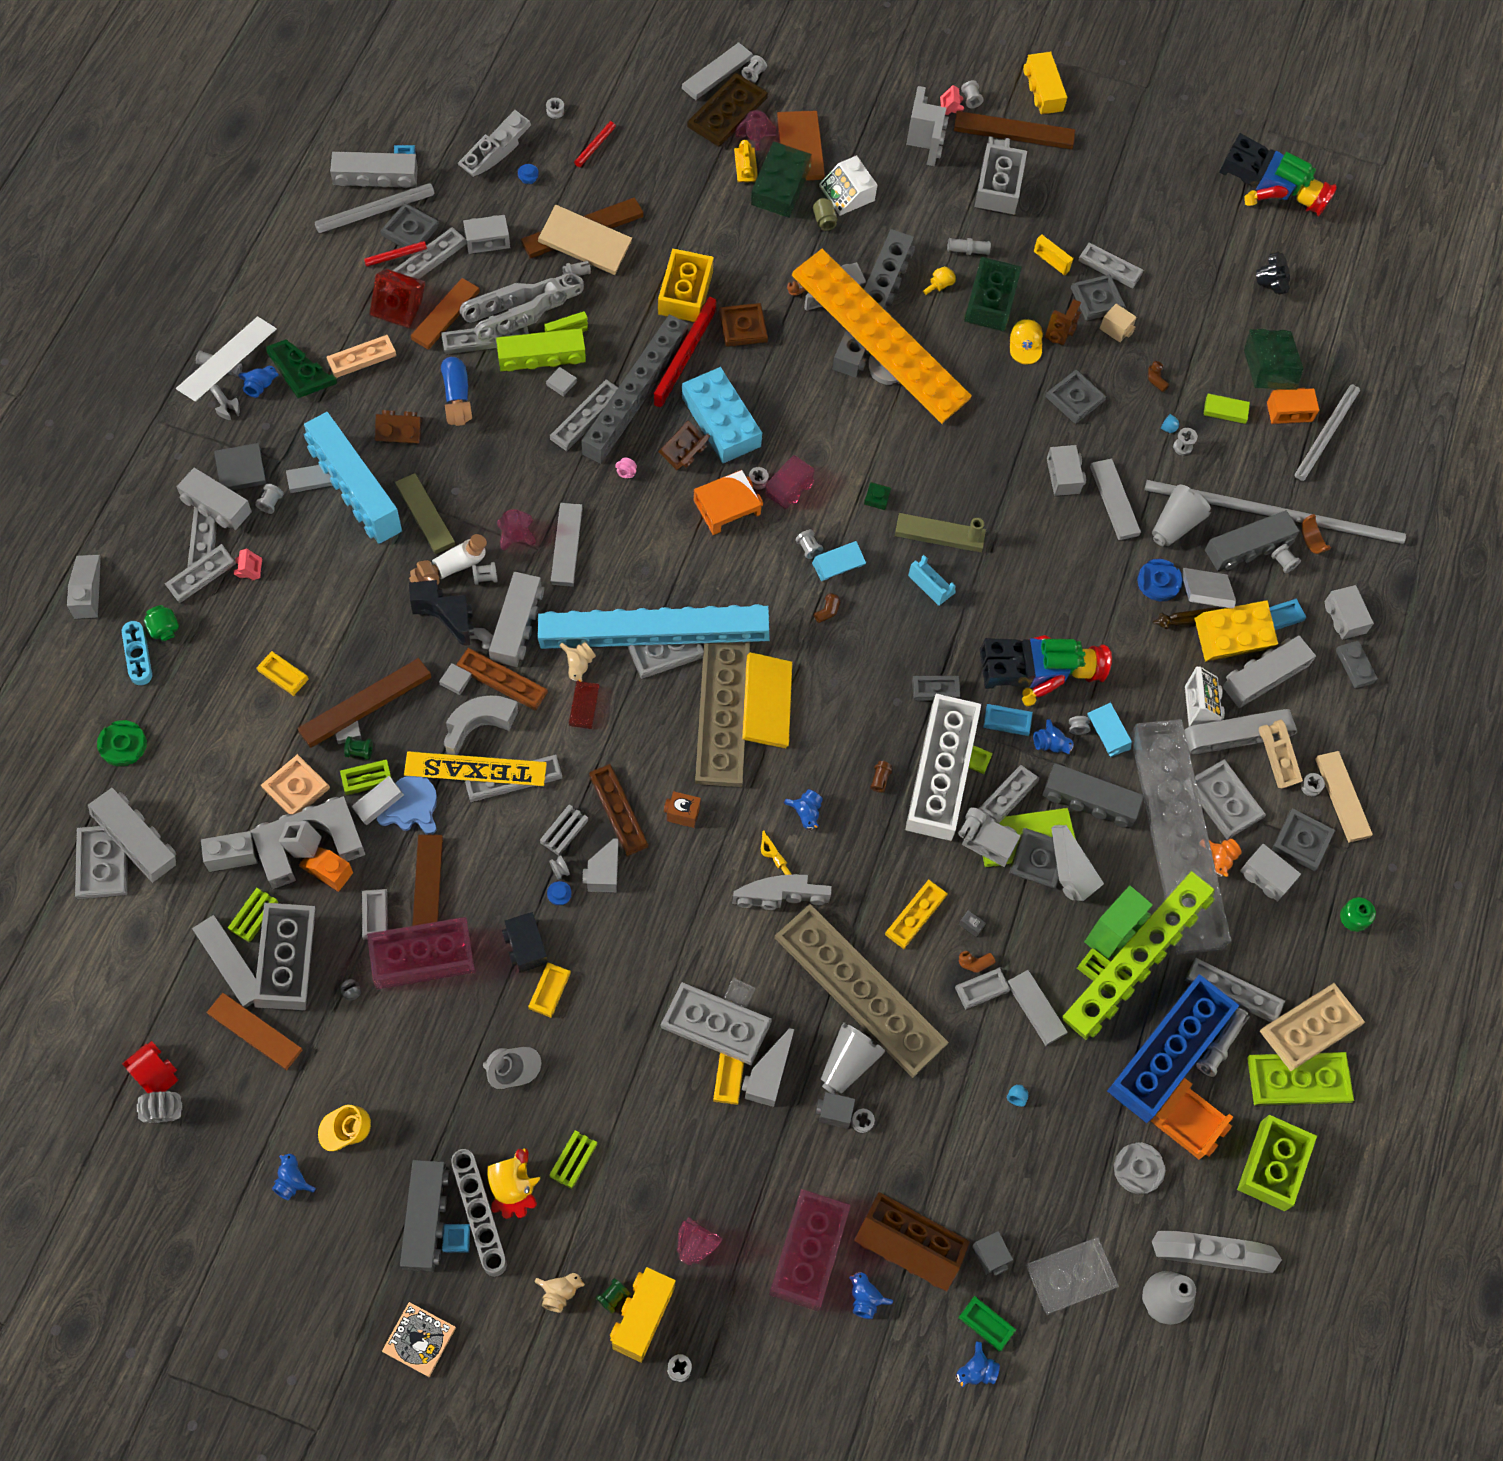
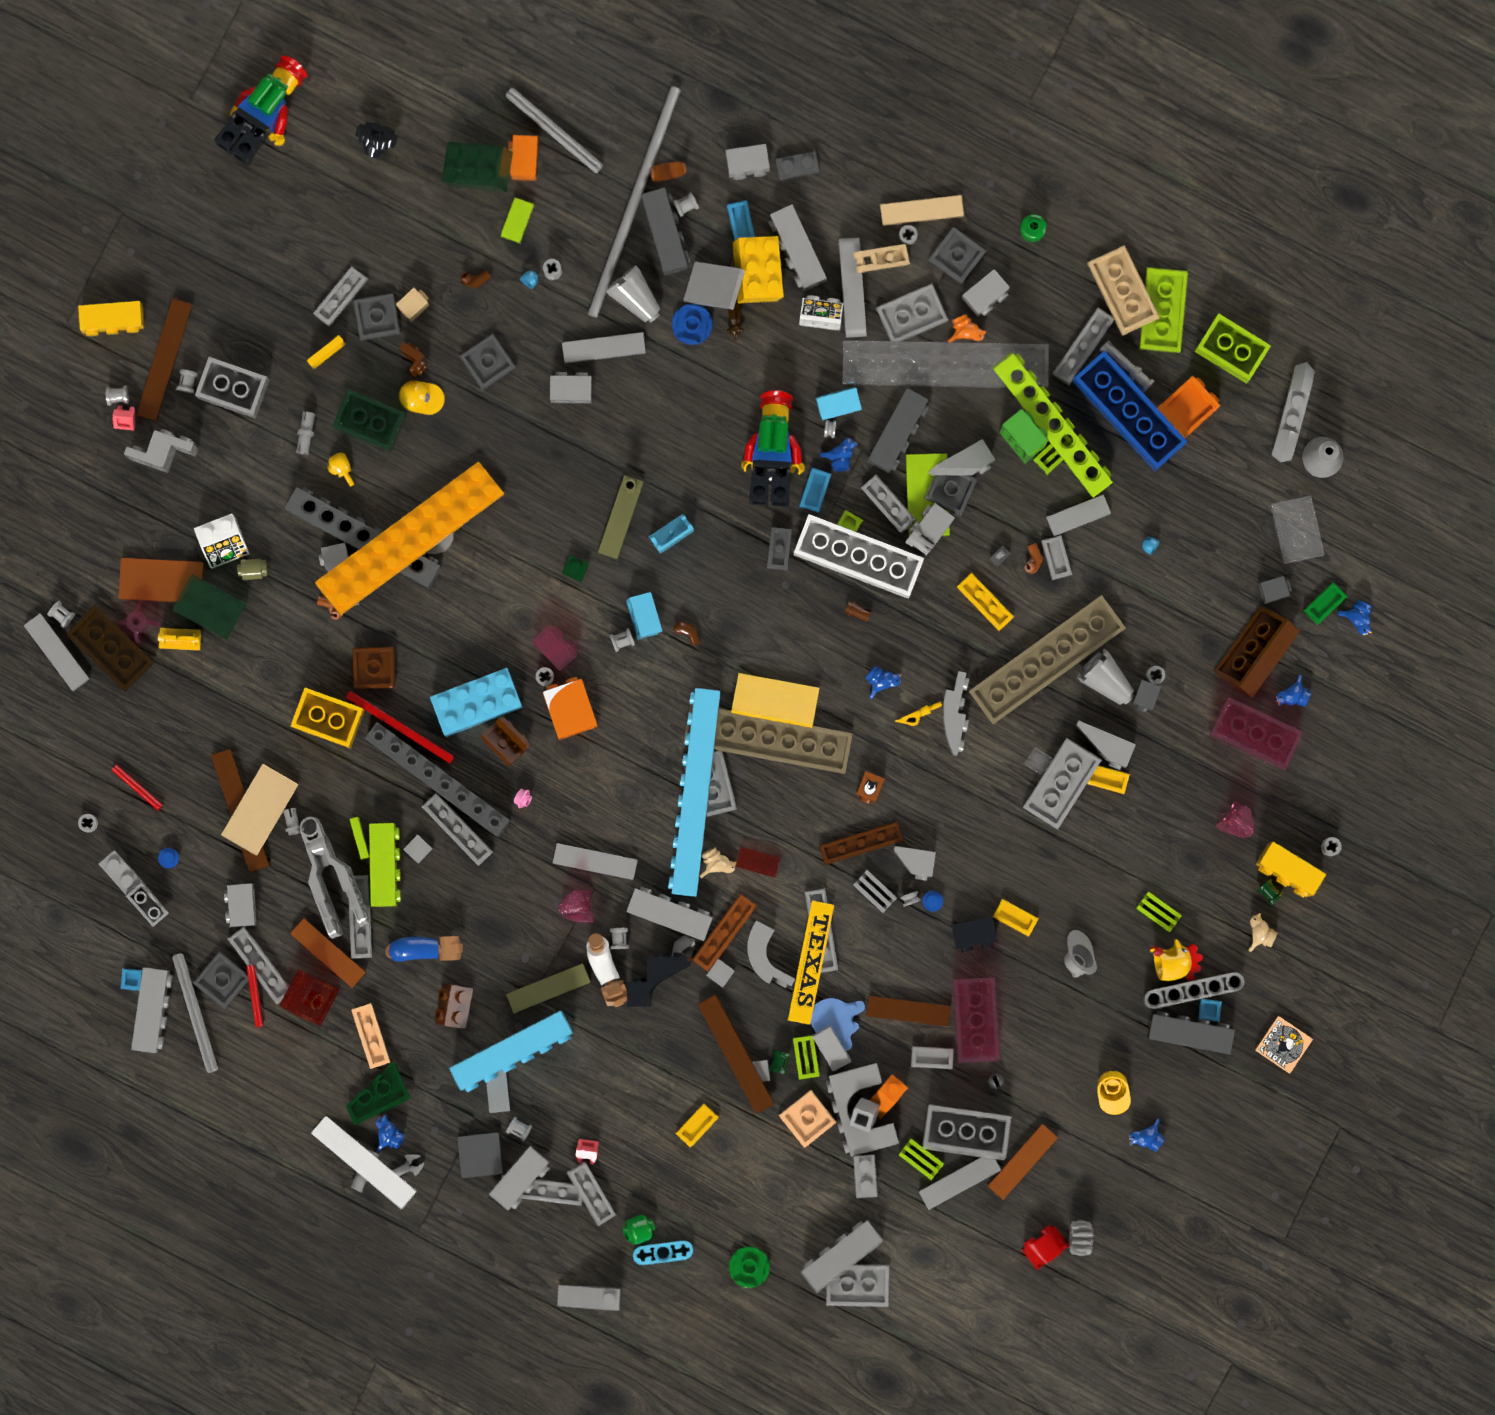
camera: 75 degrees left, 20 degrees up
light grey tile [1114,1142,1166,1194] -> none

